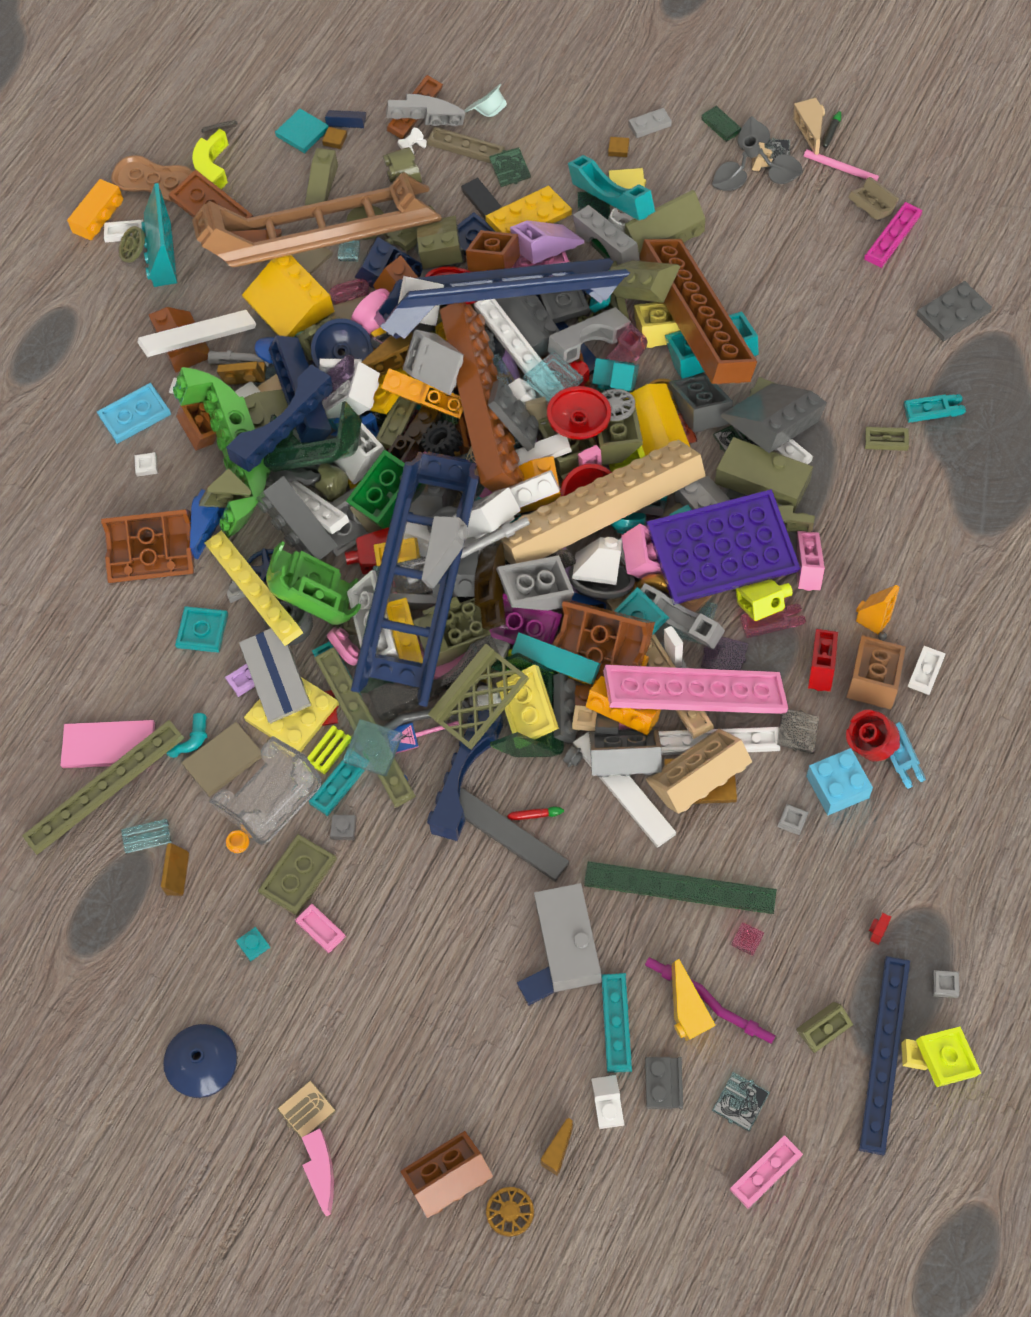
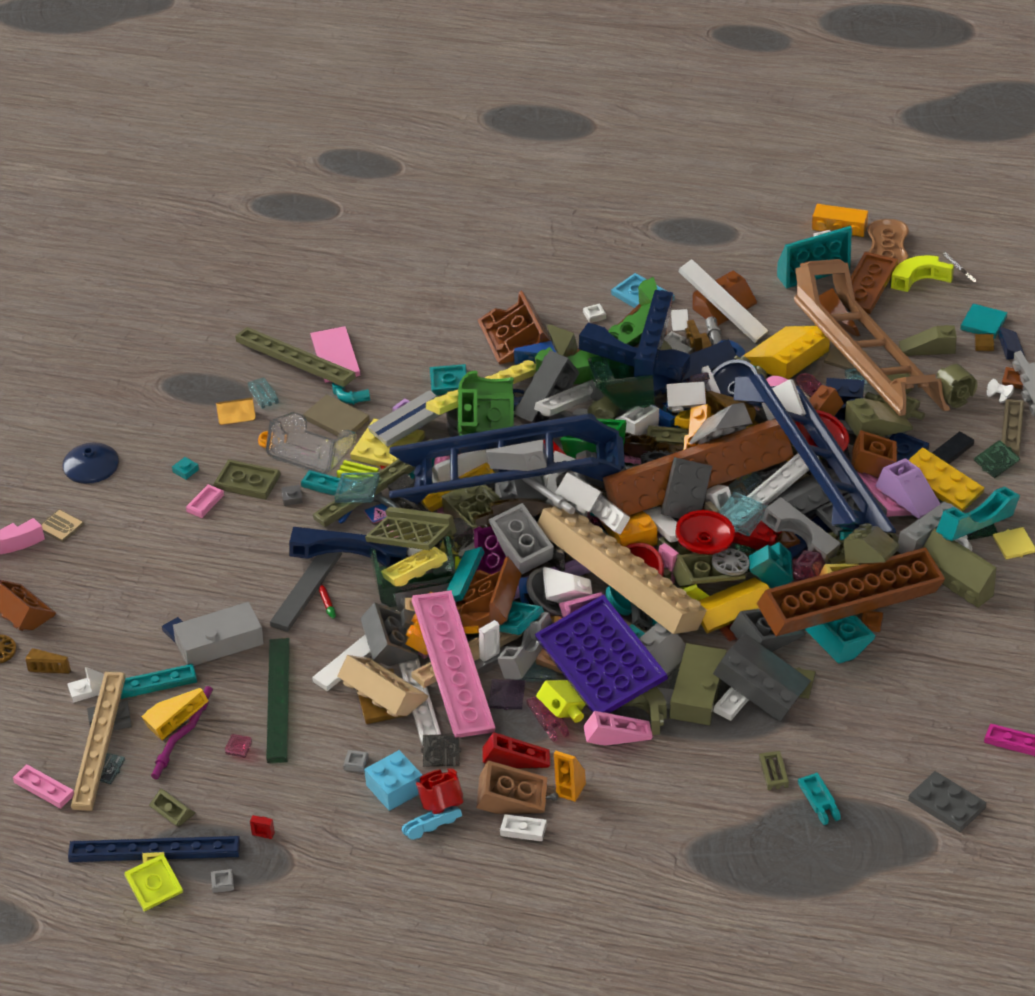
camera: 75 degrees right, 20 degrees down
none -> tan tile [71,672,126,811]
none -> dark blue brick [634,290,673,379]

